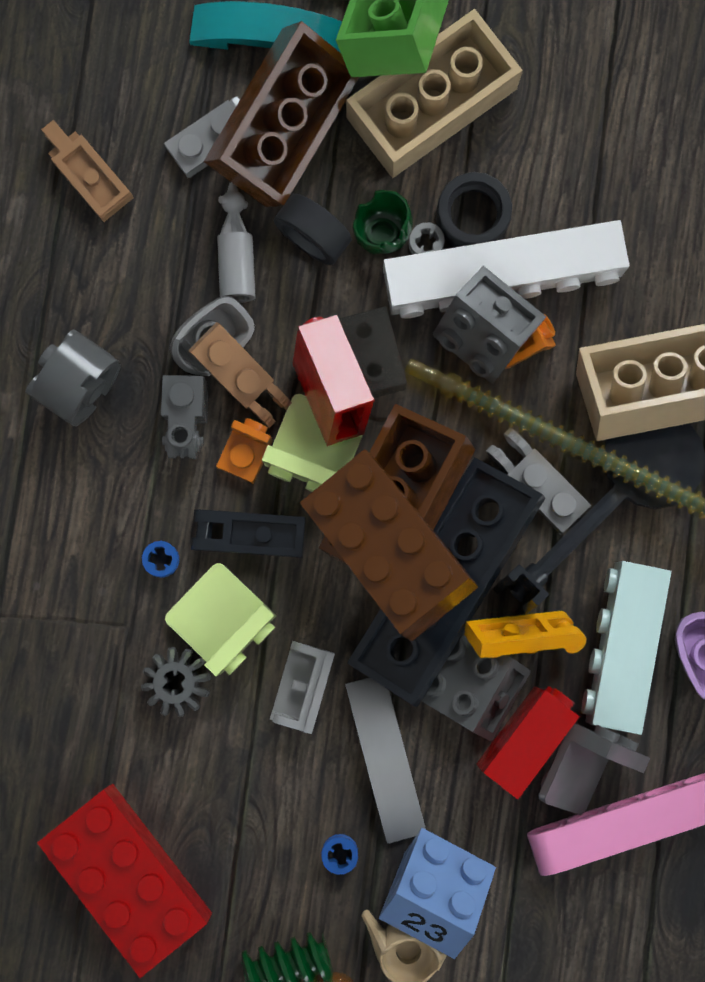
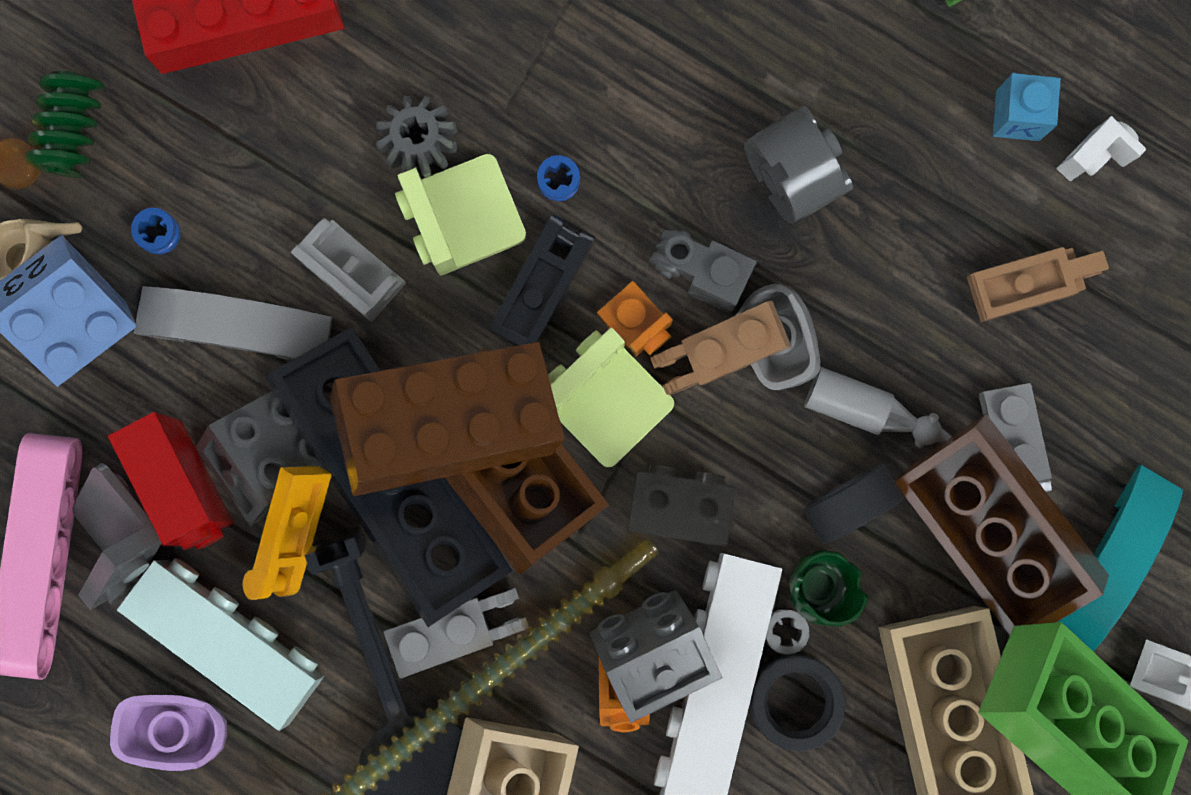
camera: 110 degrees right, 0 degrees up
brick [293,315,374,446] -> none

